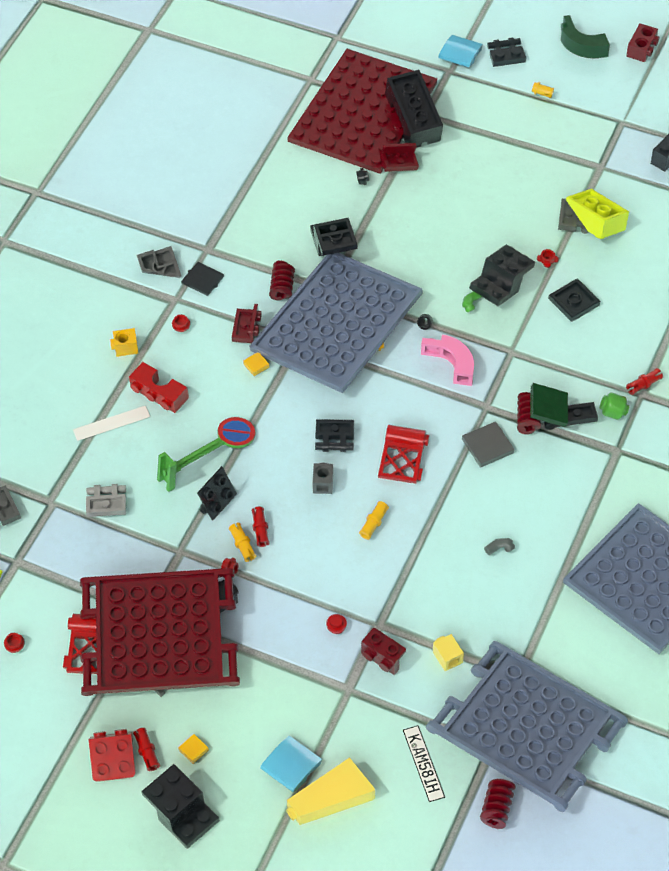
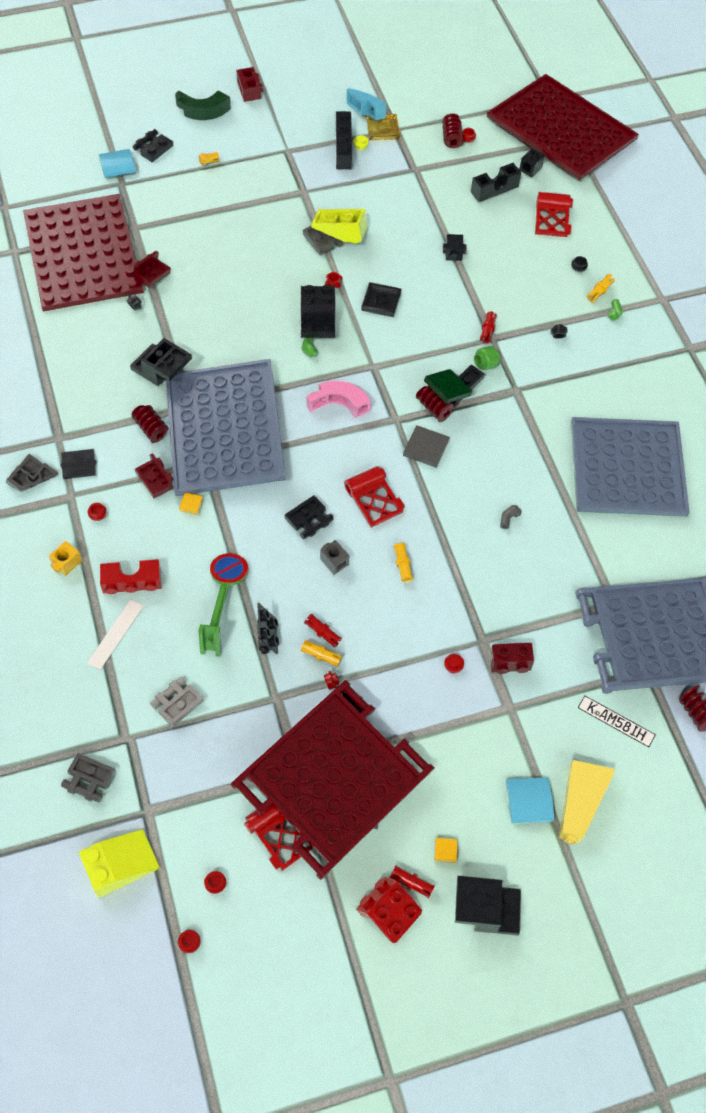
camera: 45 degrees left, 5 degrees up
black piece [385,70,443,147] -> none
black hinge [417,314,433,330] -> none
light yellow brick [433,634,464,671] -> none

